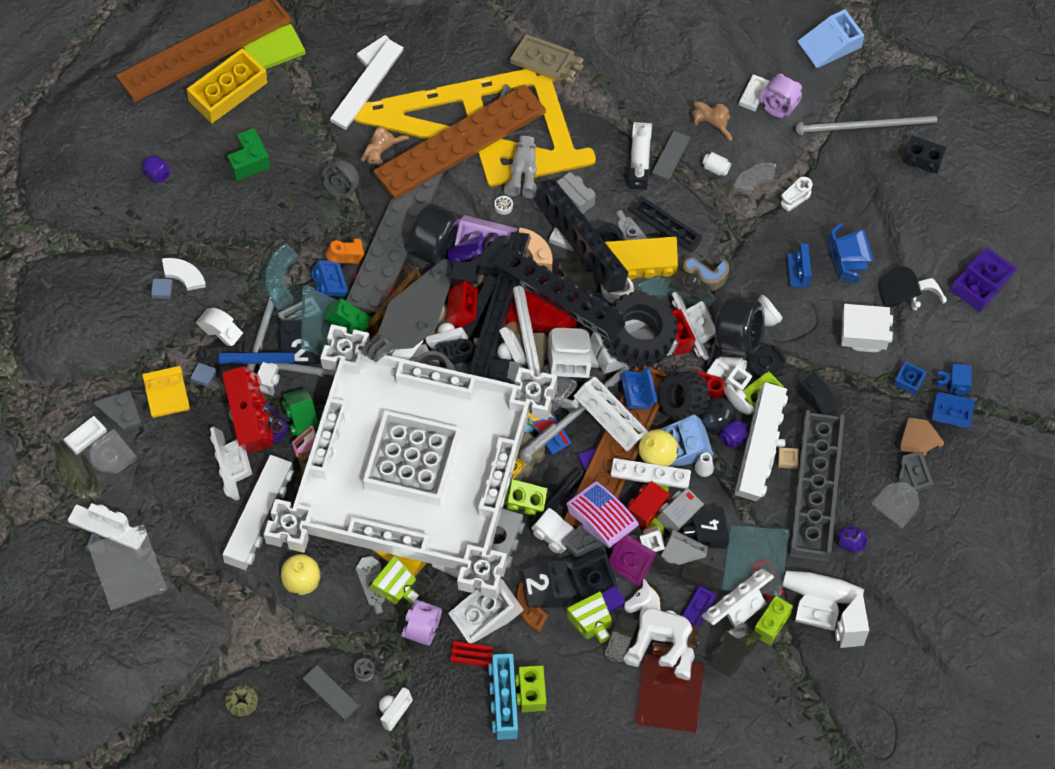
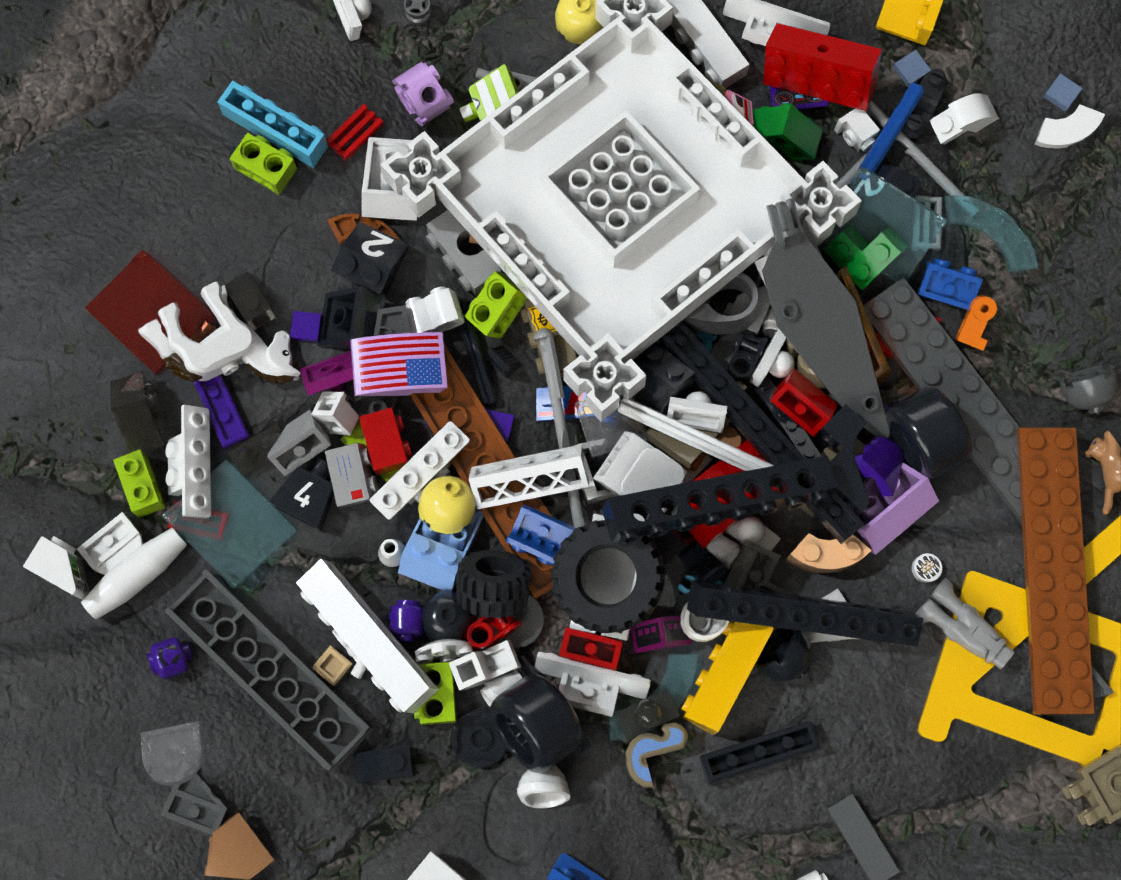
camera: 125 degrees right, 15 degrees up
light grey brick [557,172,595,214] -> none
lime torso [566,592,612,643] -> none
light grey piece [616,210,648,240] -> none
white piece [629,122,652,190] -> none

